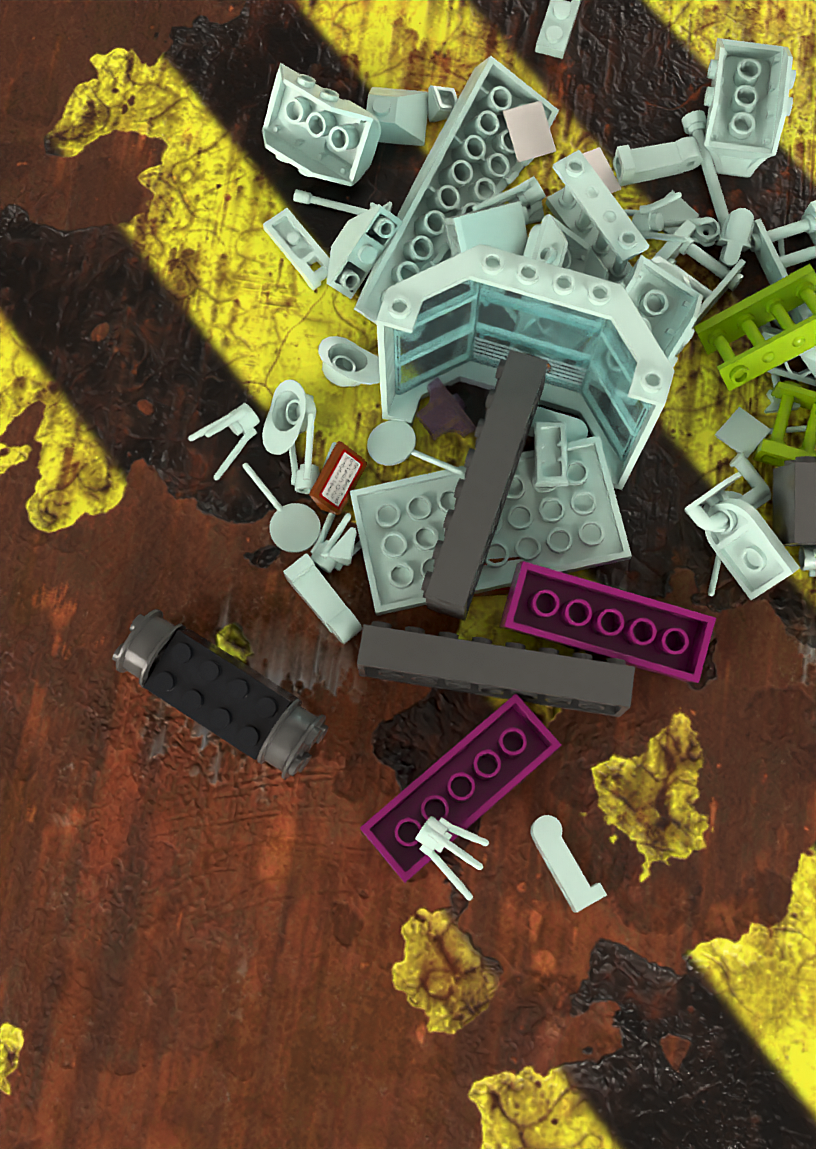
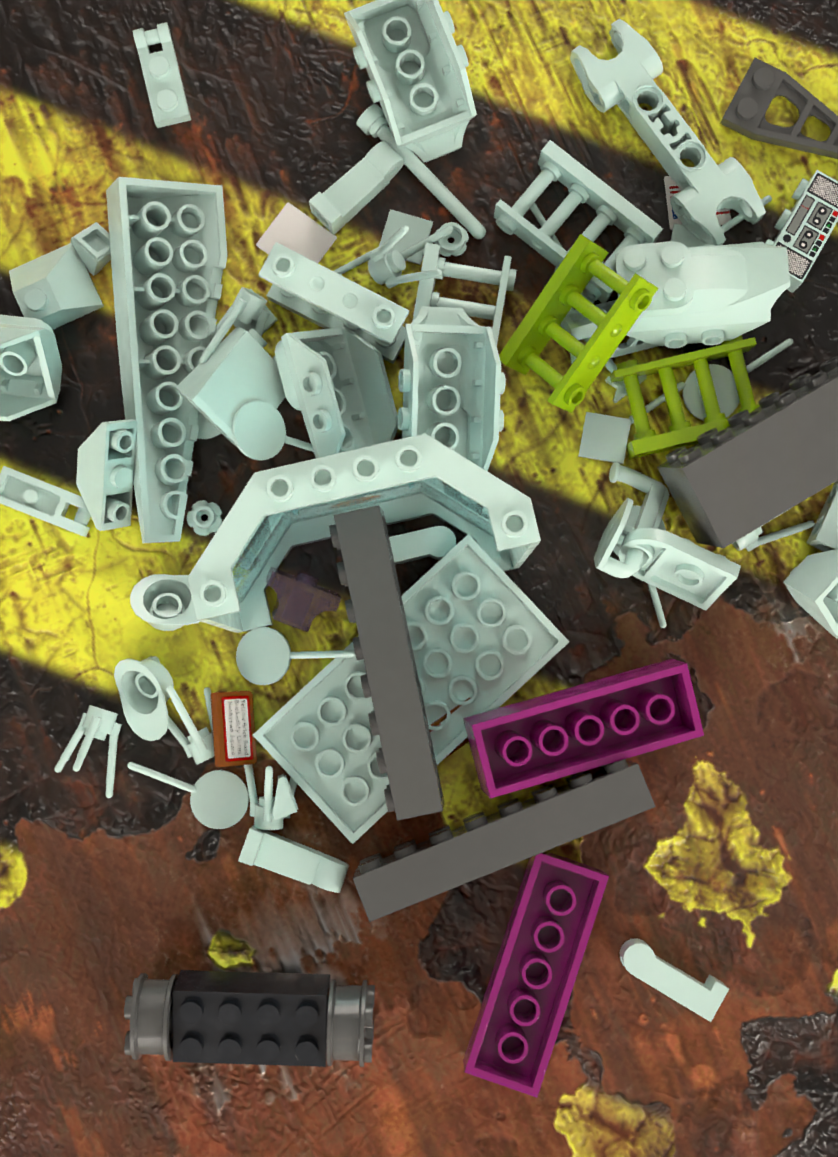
camera: 30 degrees left, 10 degrees up
light aqua piece [293,189,392,215] -> none
light aqua plant [415,816,489,901] -> none
white sticker [503,101,556,162] -> none
light aqua plate [534,421,568,487] -> none
light aqua arm [715,208,754,269] -> none

